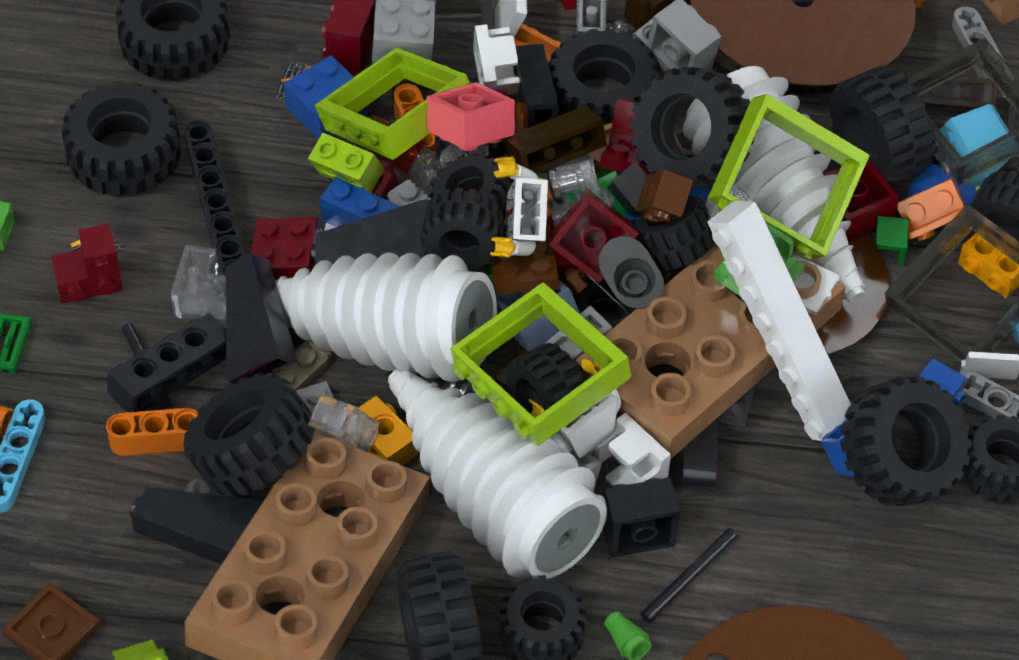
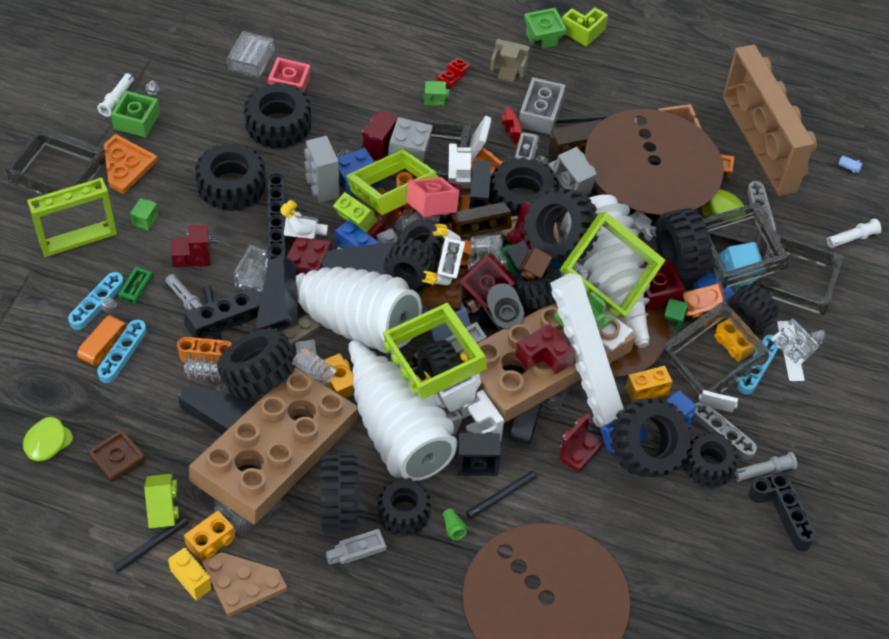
camera: 10 degrees right, 0 degrees up
none -> light grey pin [165,274,203,311]
none -> clear piece [184,354,224,383]
none -> white torso [280,200,328,239]
none -> light grey brick [304,136,339,203]
none -> dark red brick [515,323,575,374]
none -> dark red bracket [559,413,603,473]
none -> light orange brick [625,366,673,403]
none -> white plate [630,211,656,241]
none -> lime piece [702,189,745,222]

